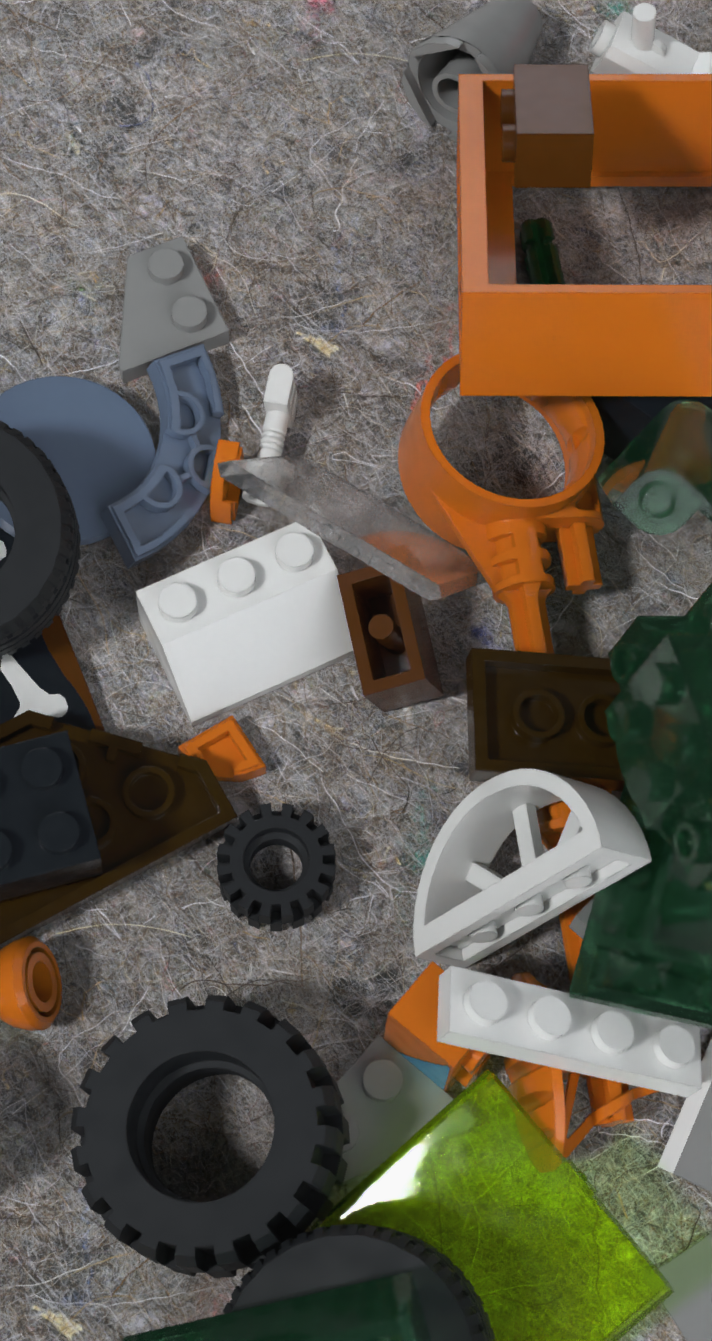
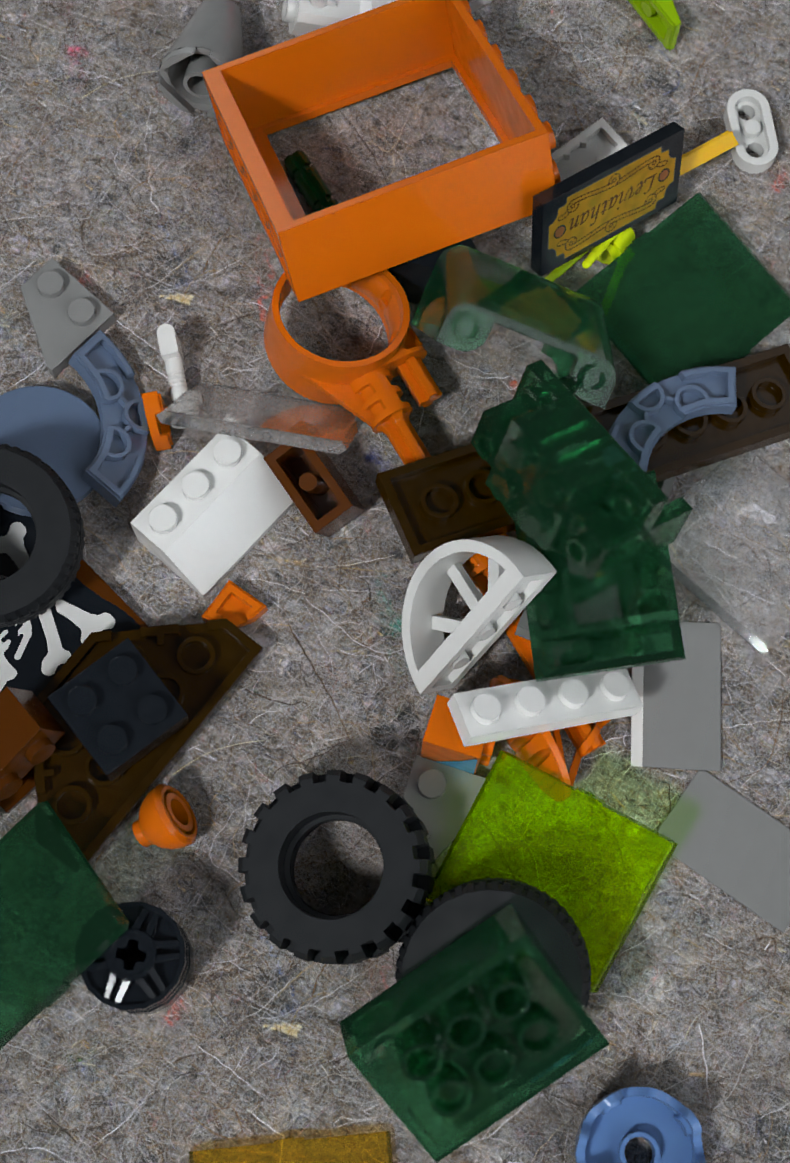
camera: 20 degrees left, 5 degrees up
black tyre [217,803,336,931] -> none
reddish brown brick [500,64,594,188] -> none

